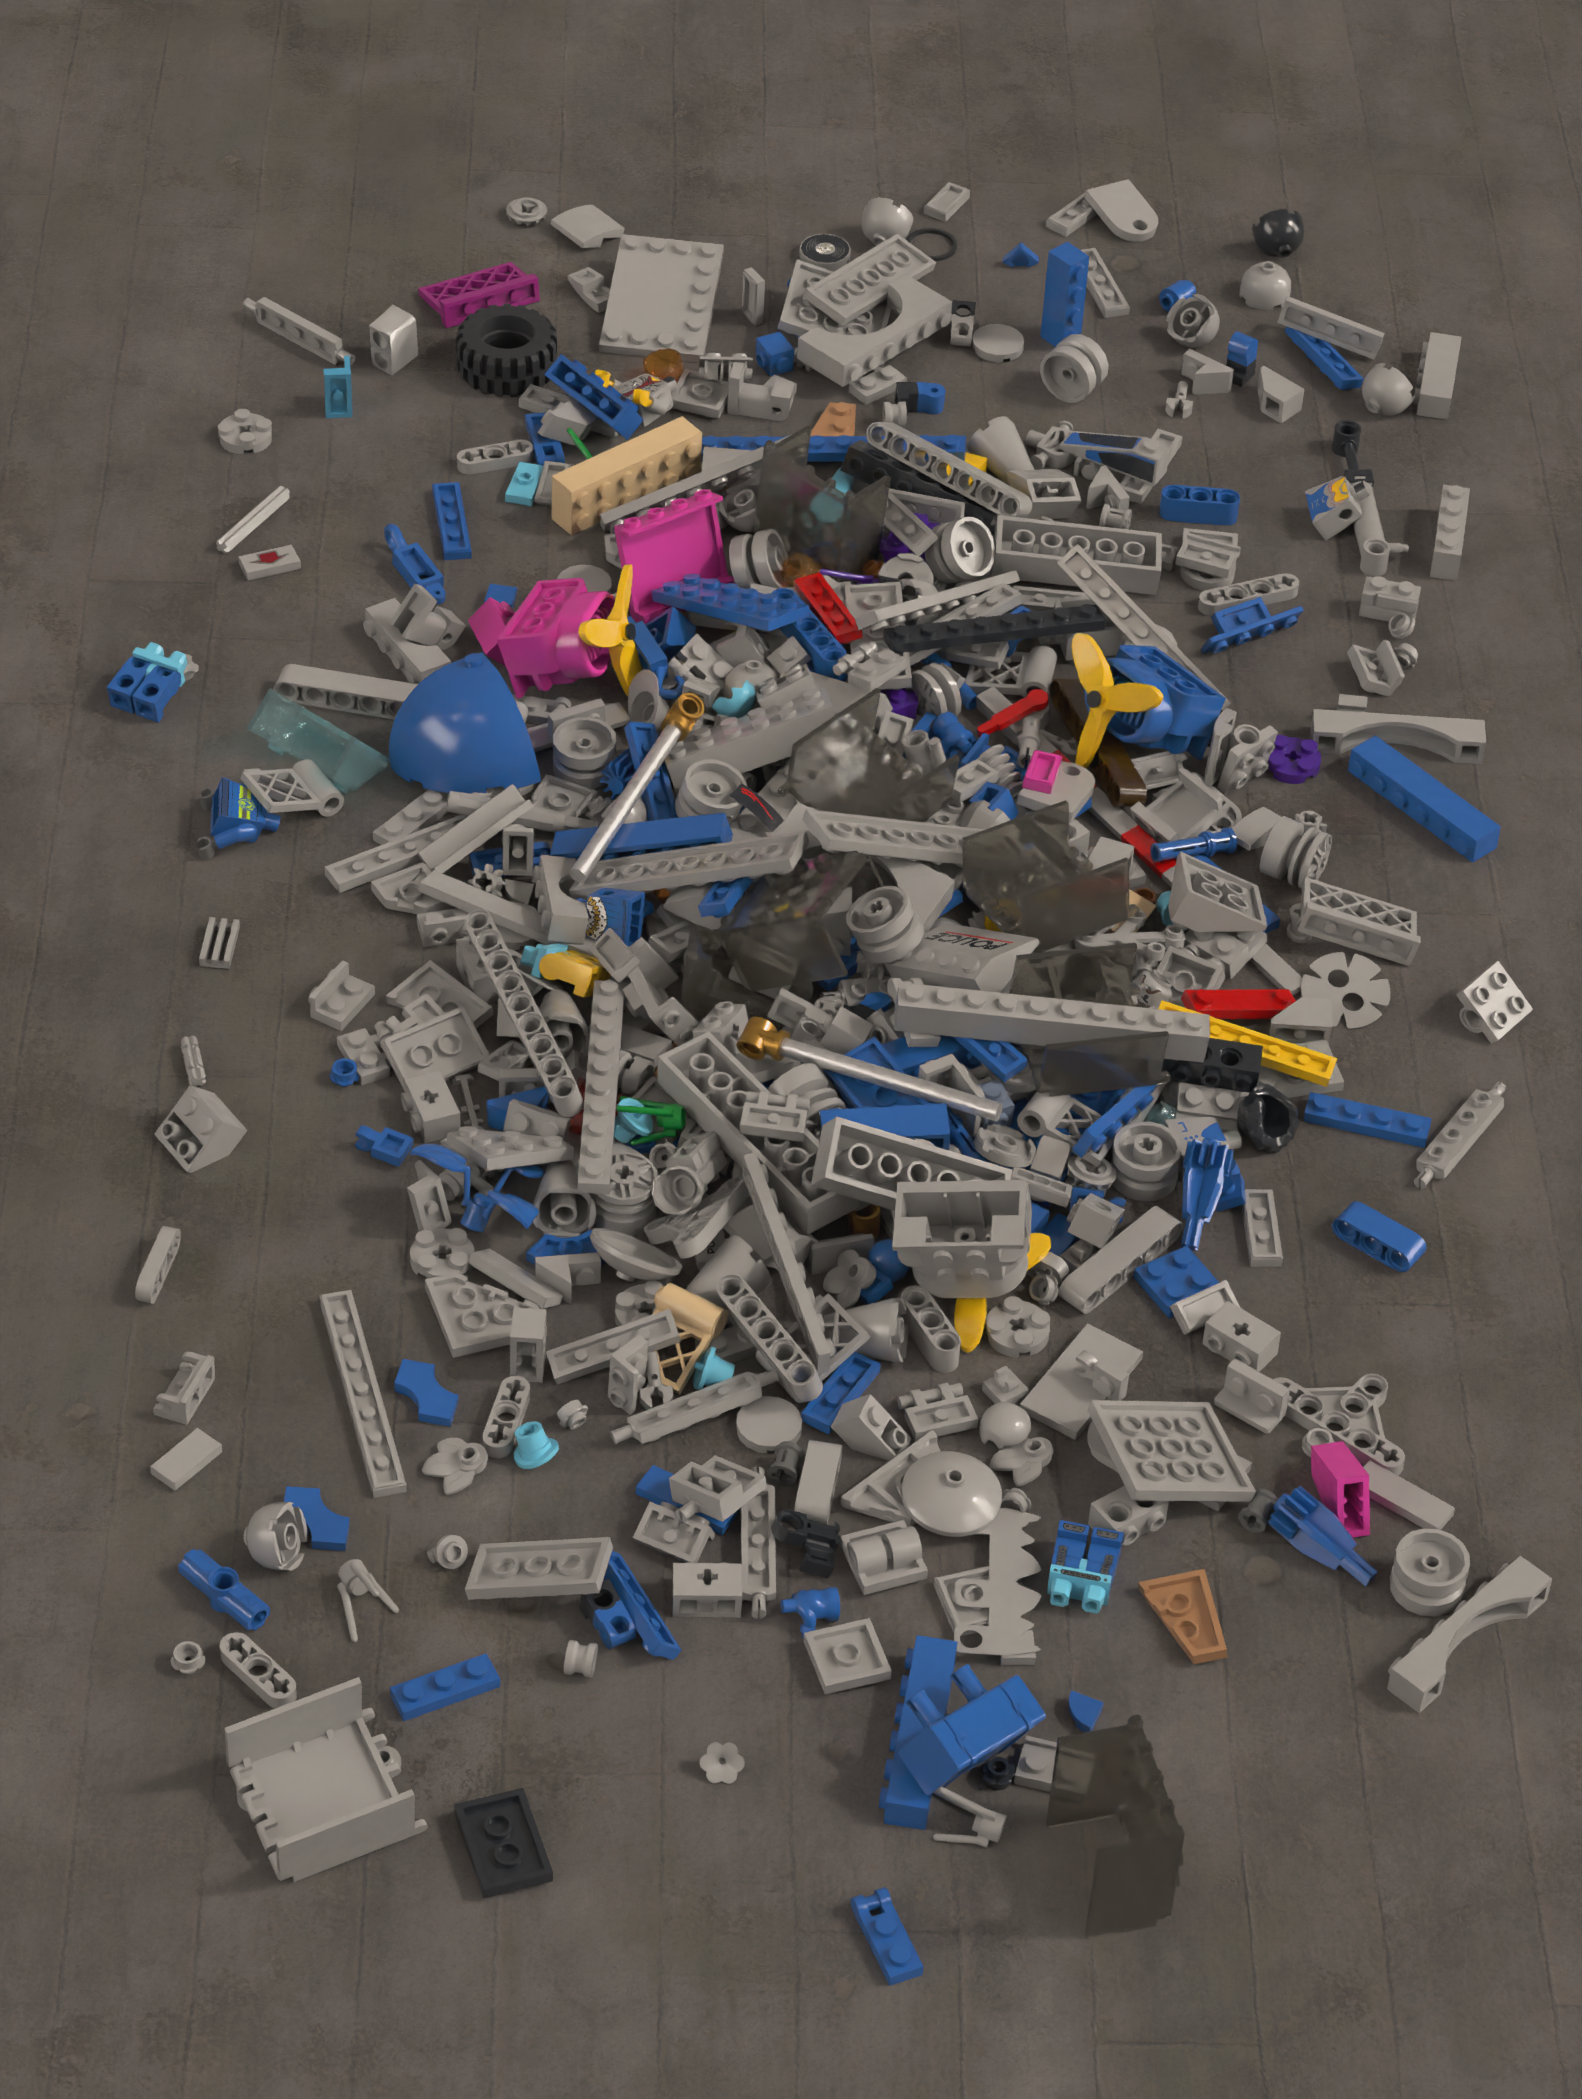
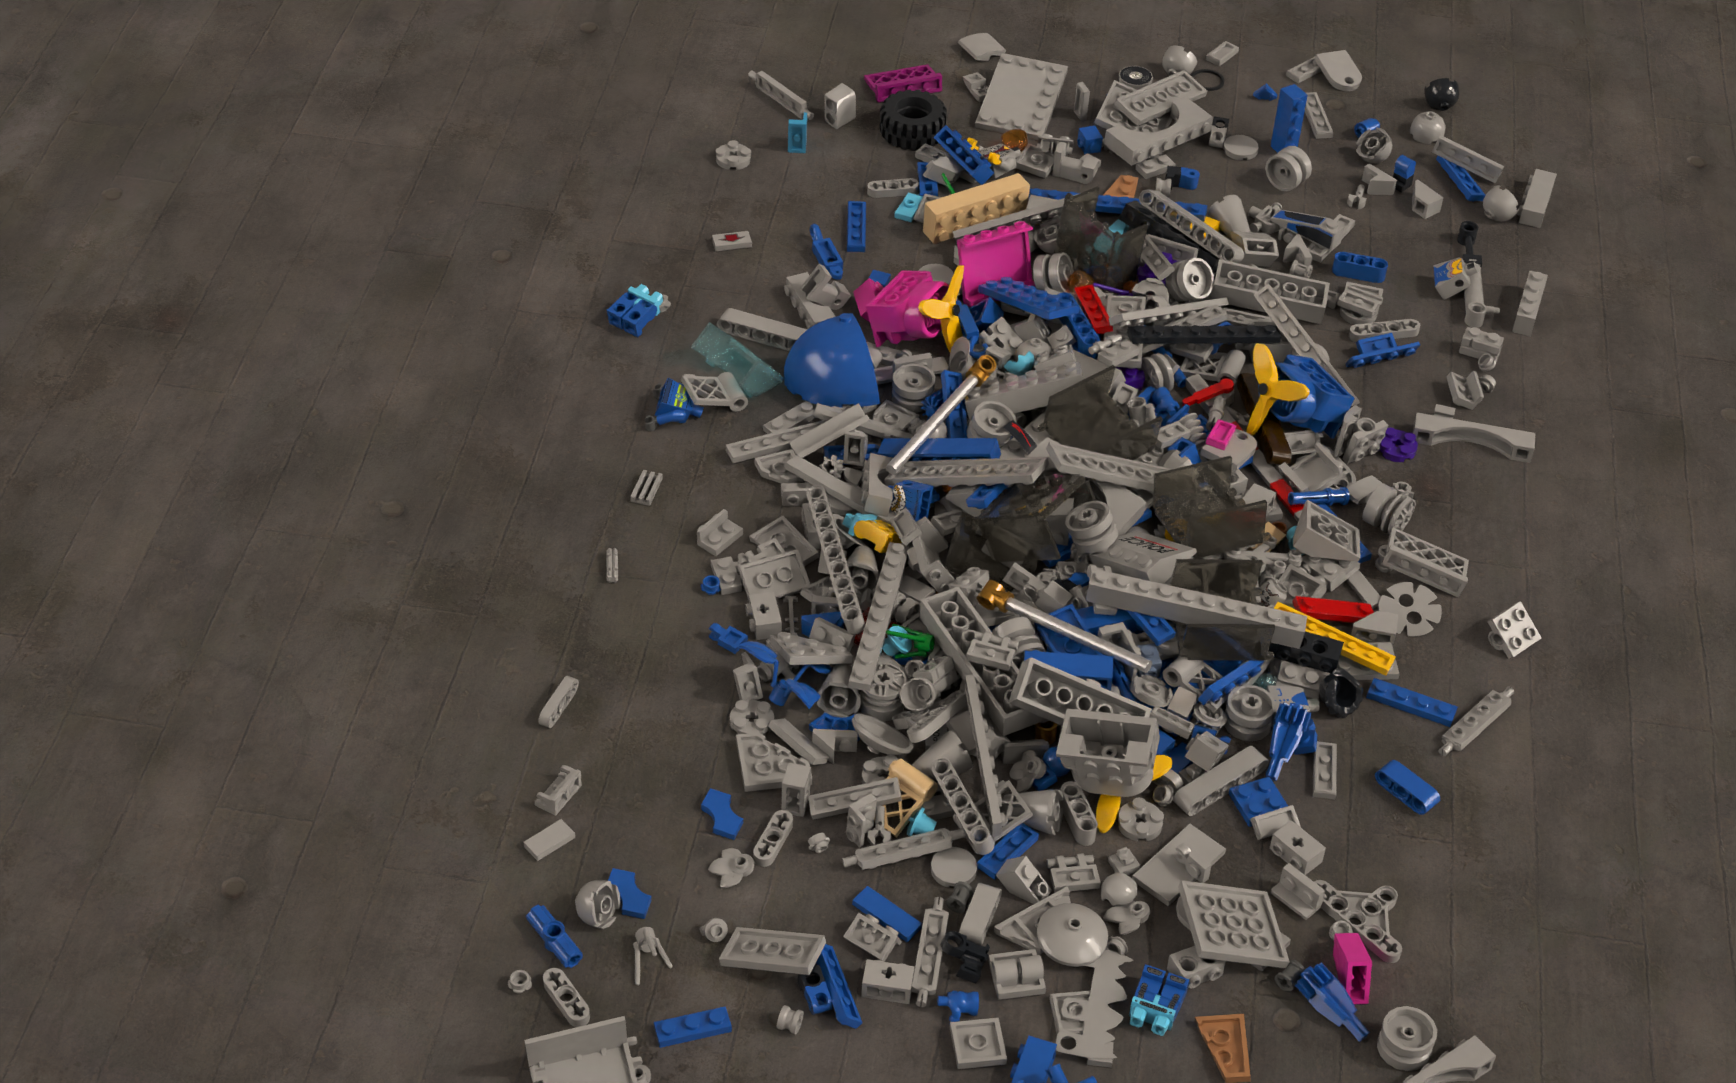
camera: 10 degrees right, 0 degrees up
light grey slope [154,1085,248,1173] -> none
light grey axle [216,486,290,554] -> none
light grey tile [319,1290,407,1498] -> none
light grey gear [506,197,547,227] -> none
medium azure piece [514,1421,559,1469] -> none
light grey plate [669,1455,767,1523] -> none
blue brick [1348,735,1501,863] -> none
light grey tile [1363,1460,1455,1530] -> none

